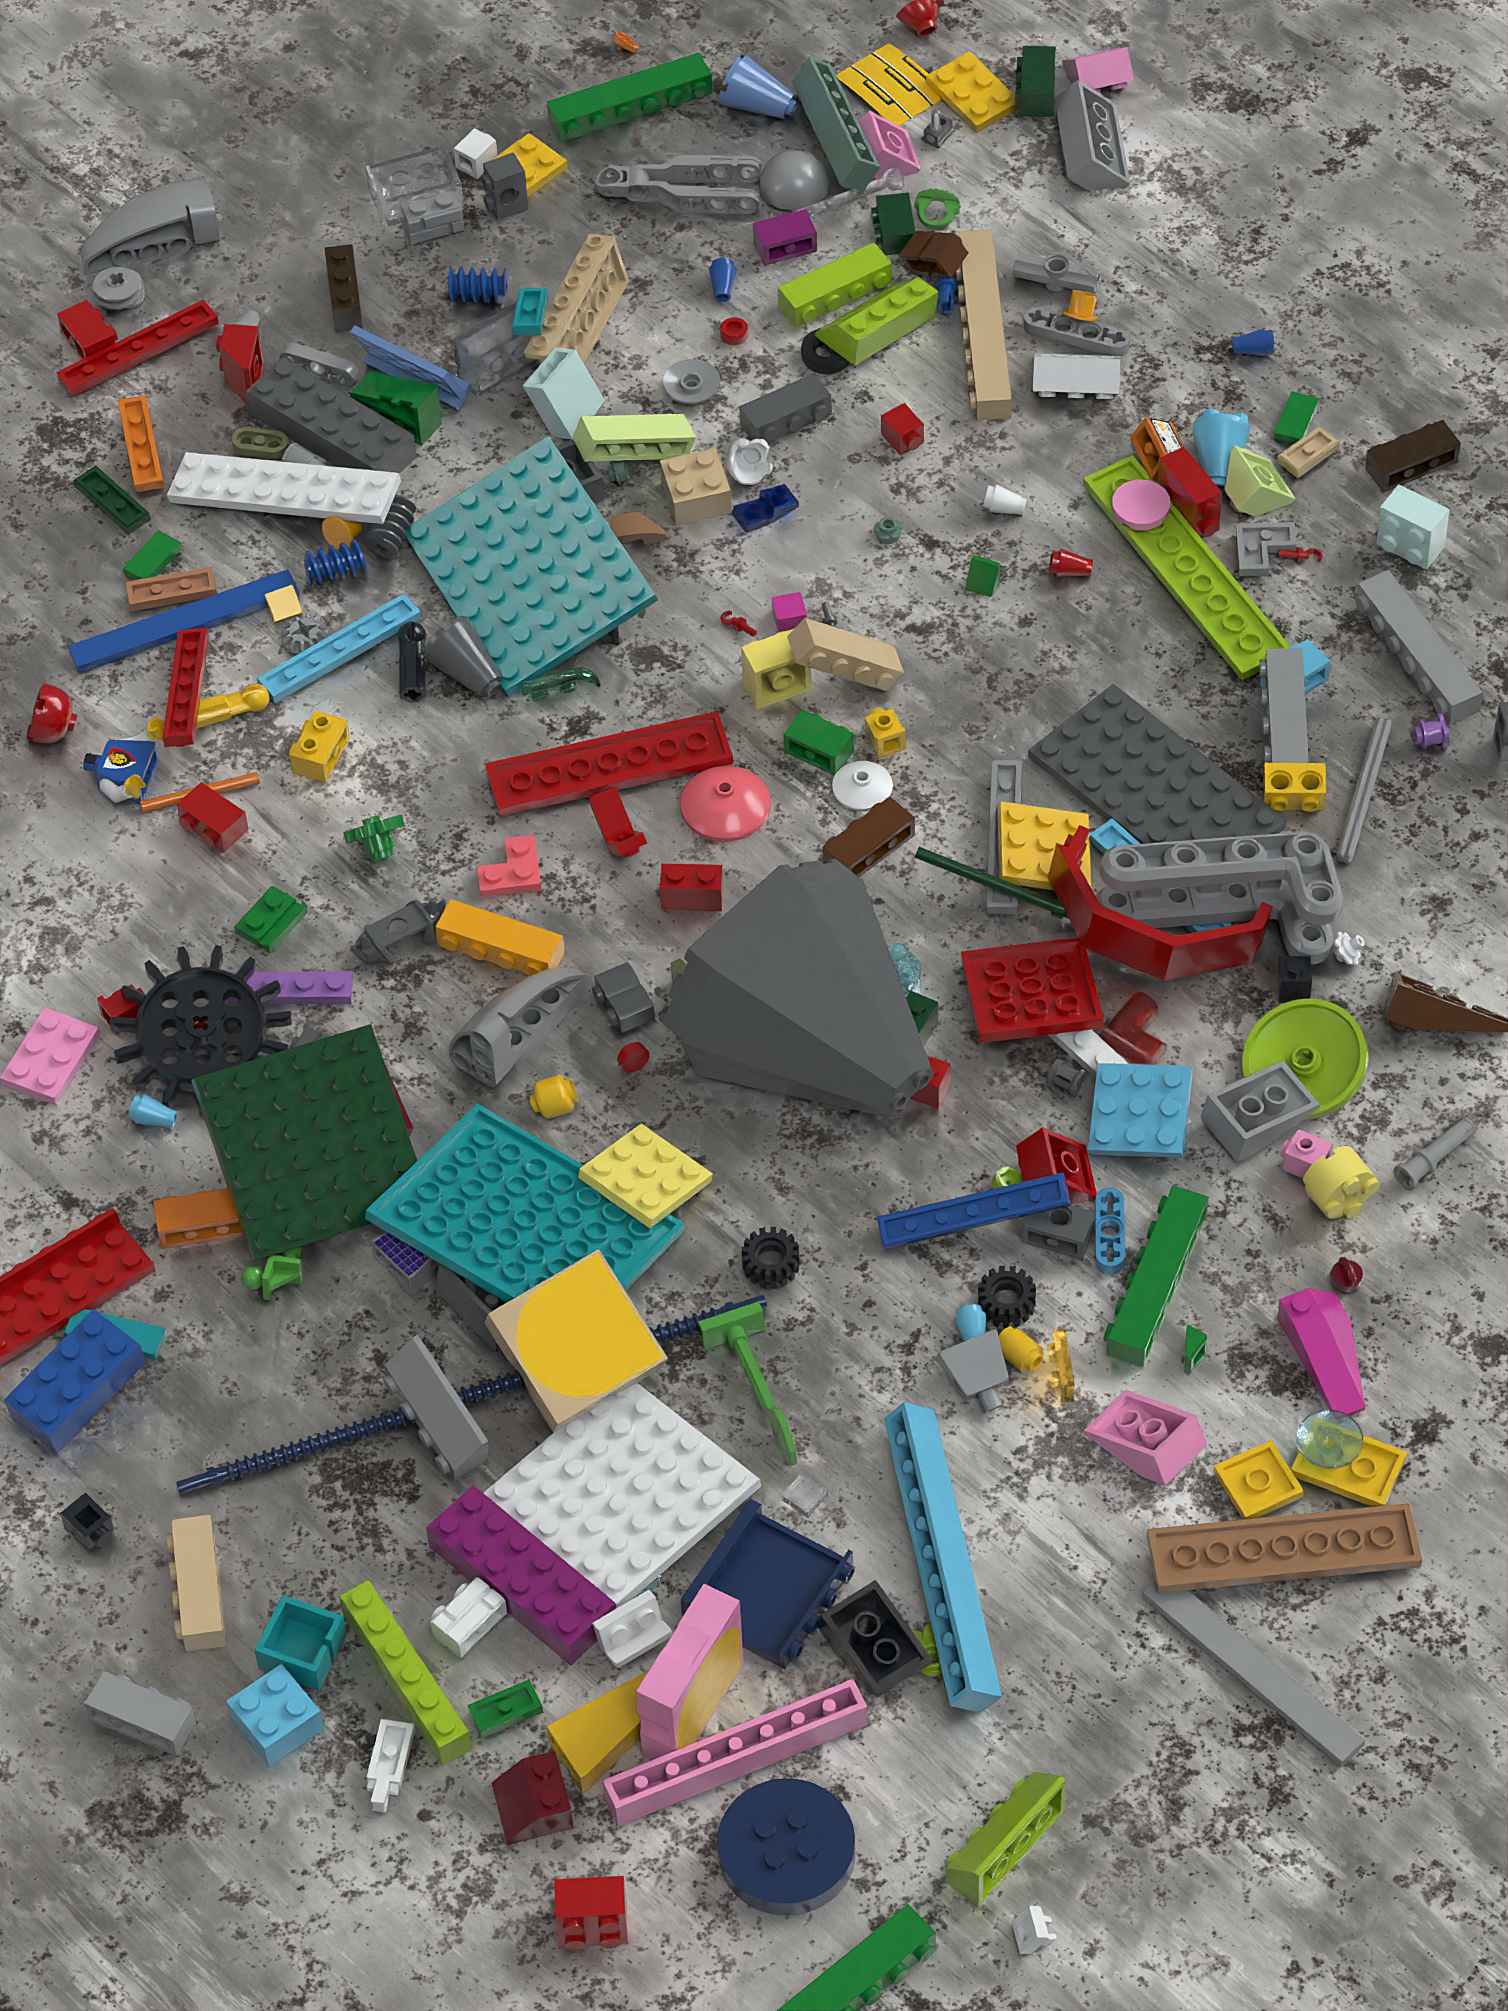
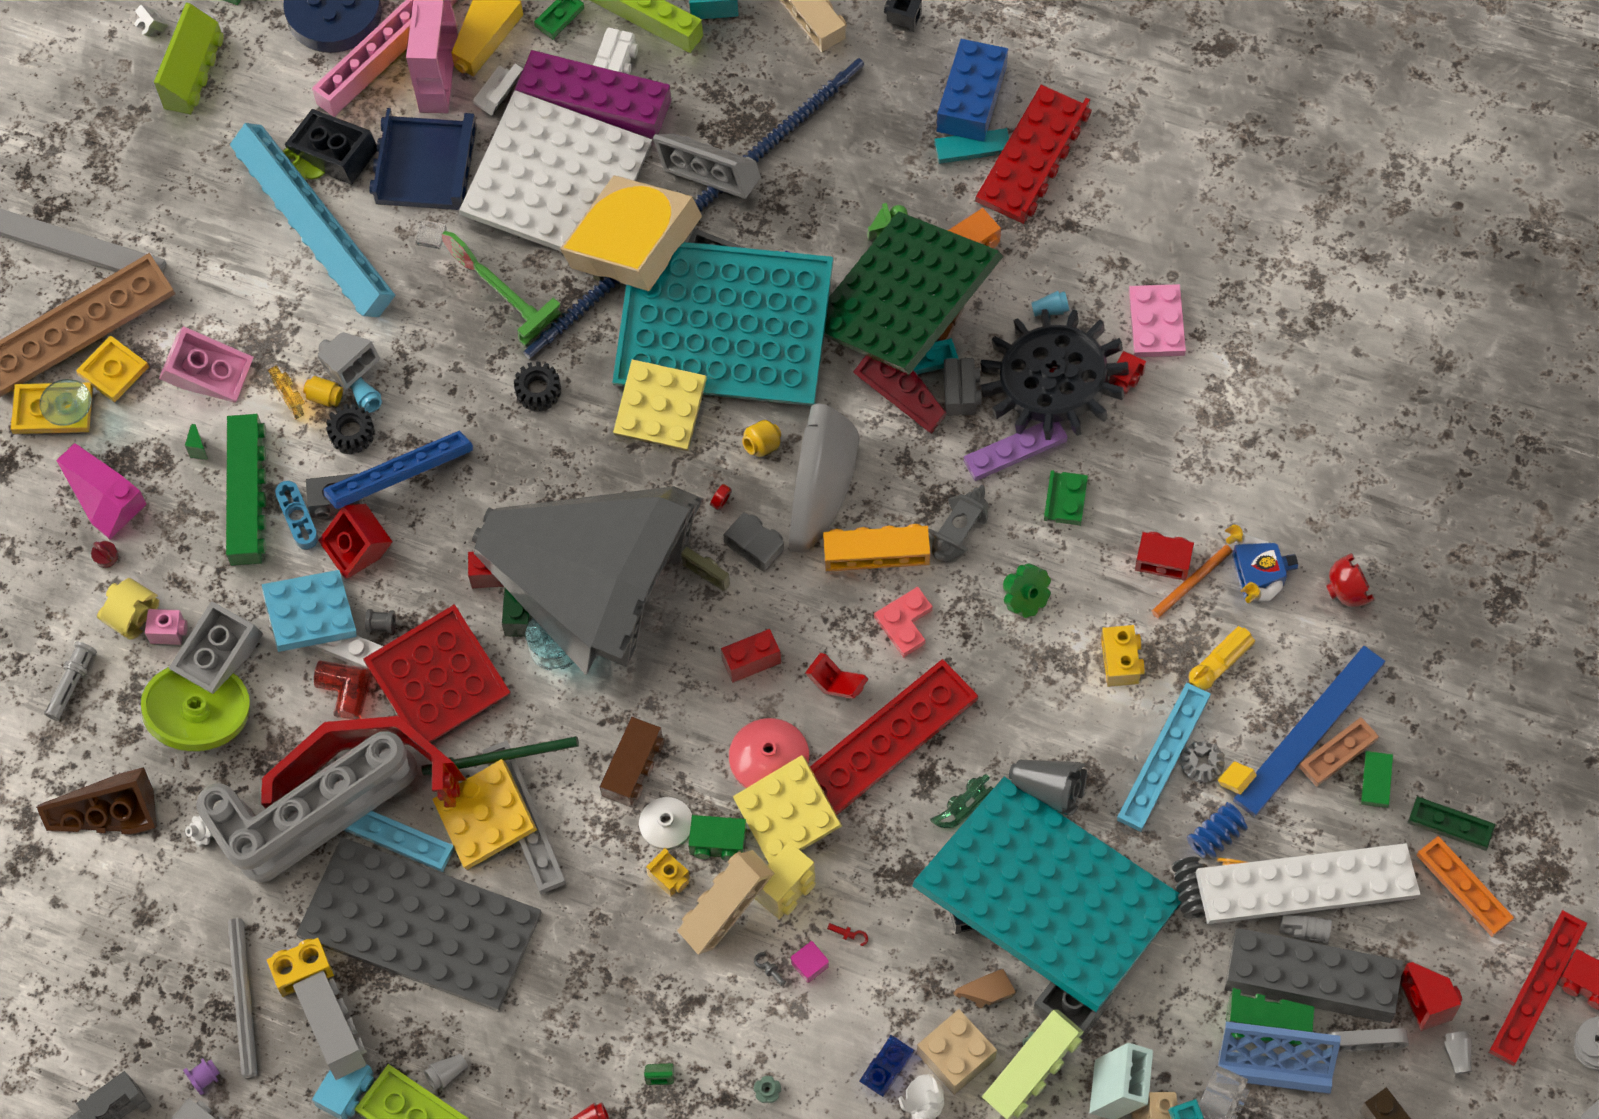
camera: 155 degrees right, 10 degrees up
red plate [162,627,209,747] -> none
olive plate [231,426,289,460] -> none
black piece [397,622,427,703] -> none
lime tile [992,1167,1023,1189] -> none
black brick [1277,956,1312,1003] -> none
none -> light grey cone [424,1053,468,1090]
none -> light yellow plate [733,755,842,863]

